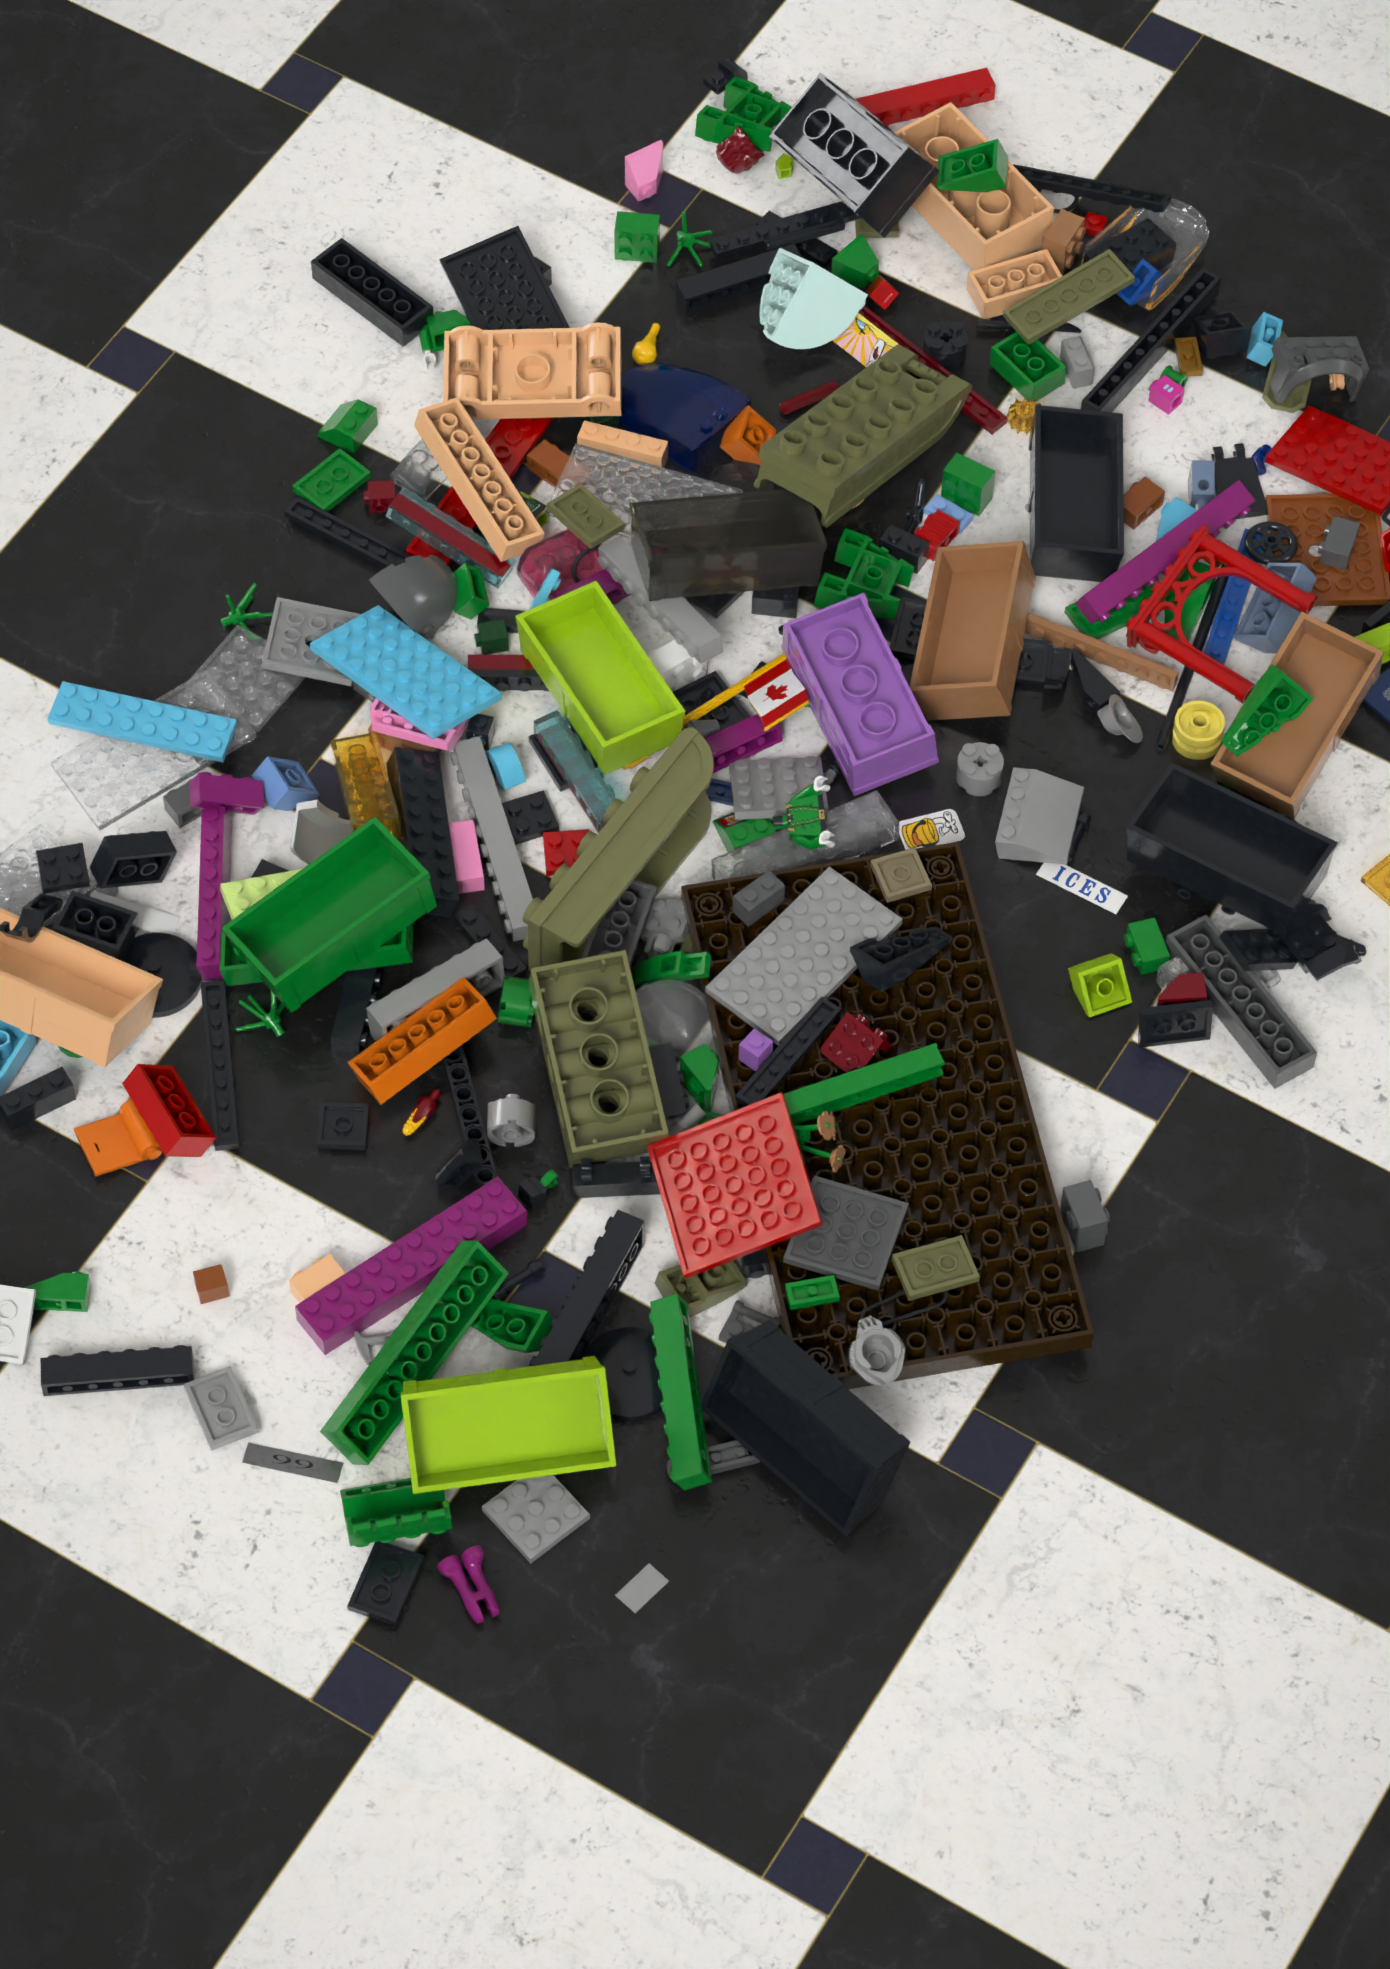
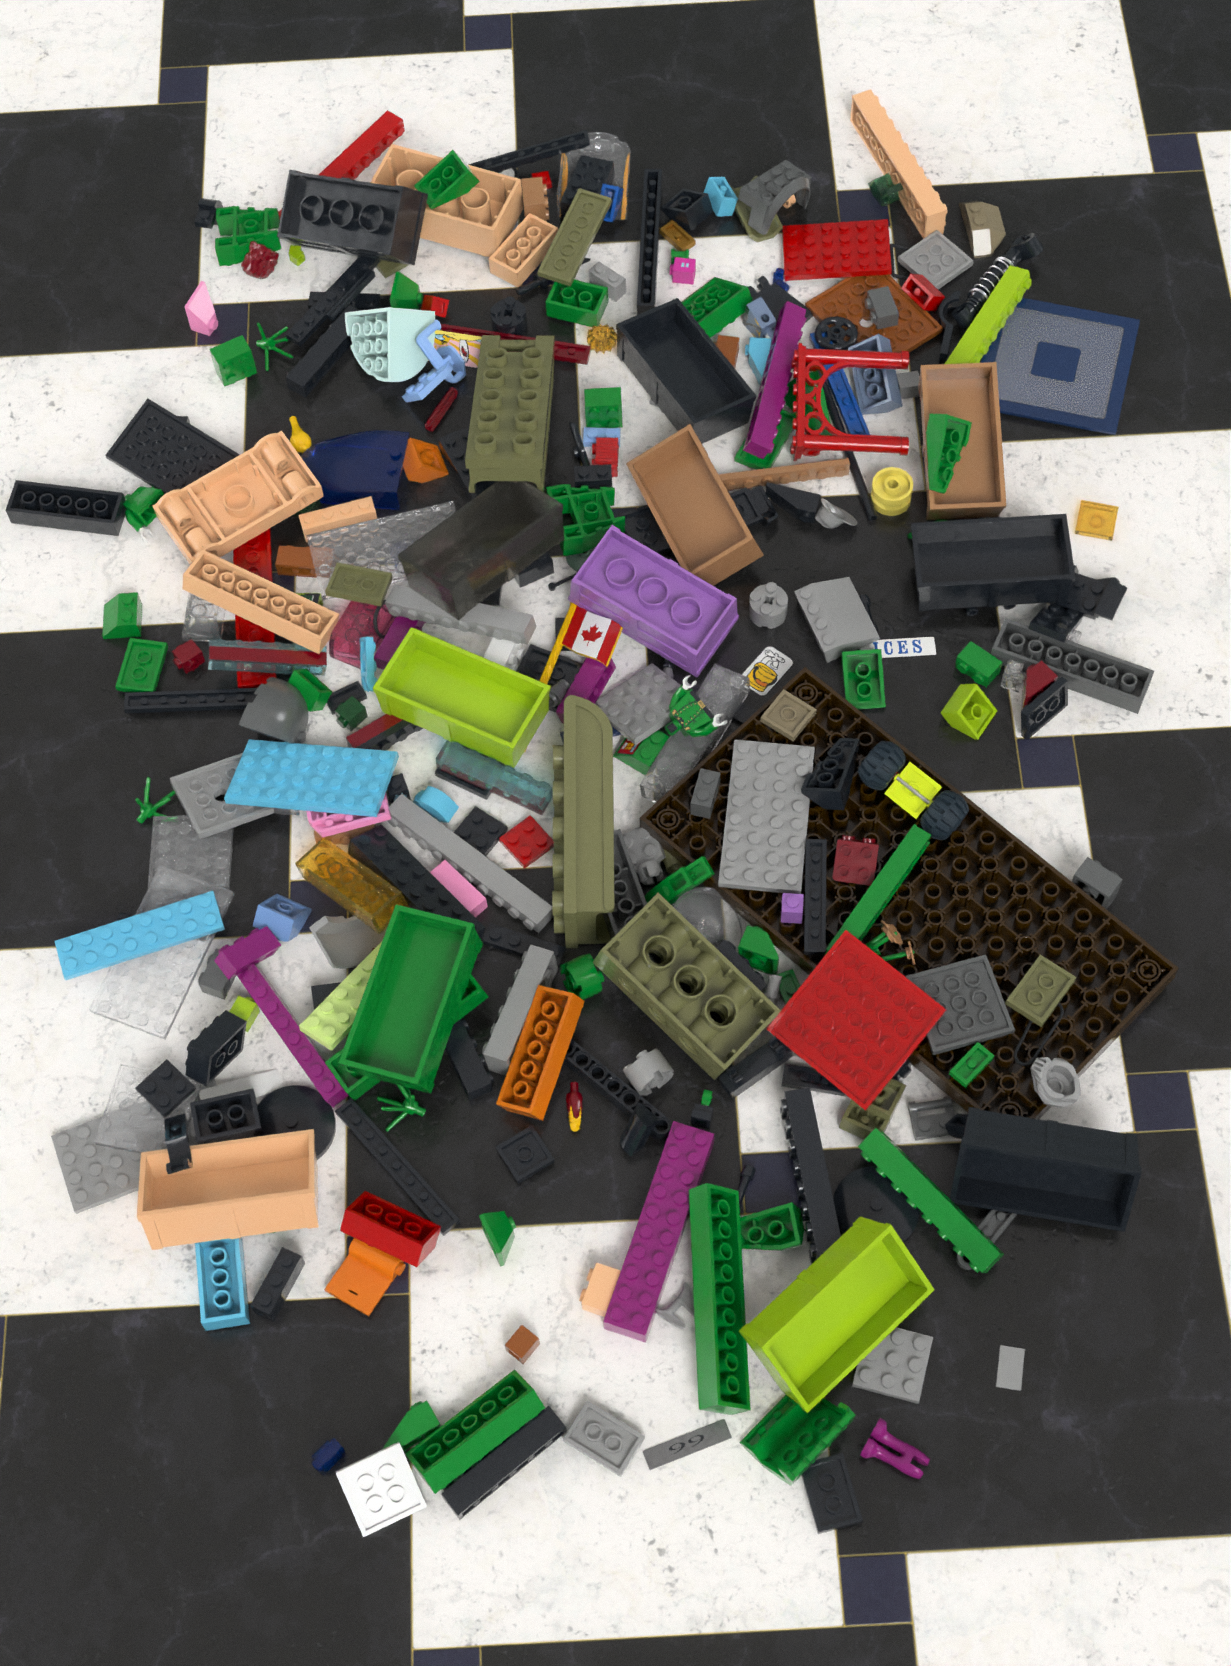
camera: 30 degrees left, 5 degrees up
none -> lime brick [229,995,260,1032]
none -> light blue plate [402,320,466,402]
none -> green brick [405,1369,545,1494]
none -> green slope [479,1211,516,1267]
none -> green slope [681,277,753,338]
none -> black plate [782,1064,845,1096]
none -> green slope [841,649,886,710]
none -> black plate [858,741,969,840]

